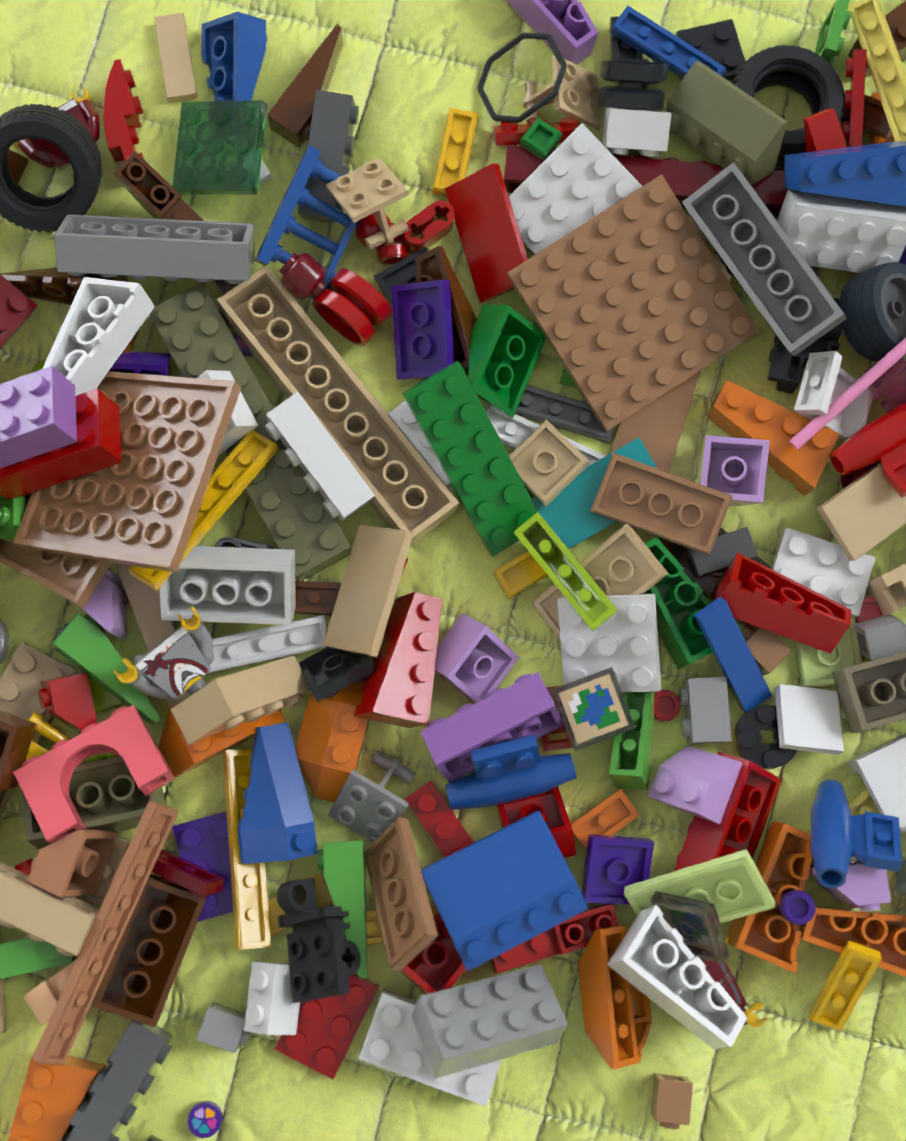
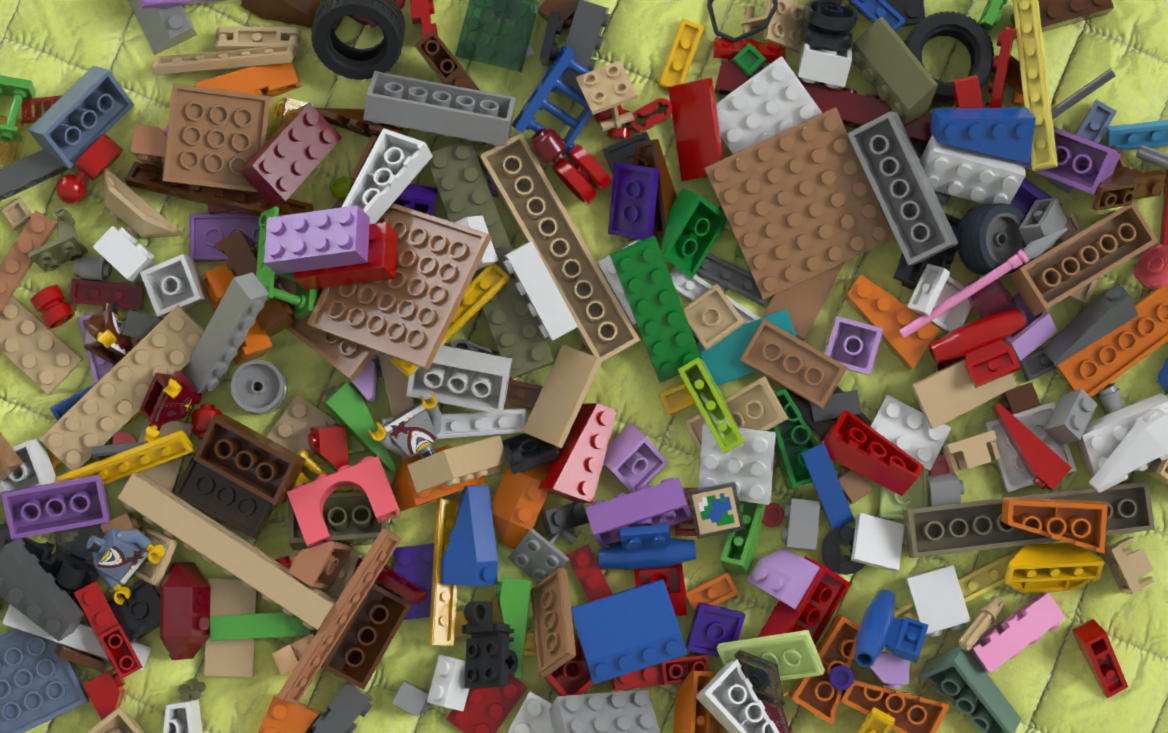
camera: 15 degrees right, 5 degrees up
none -> black plate [540,10,564,67]
none -> pearl dark grey plate [540,502,589,536]

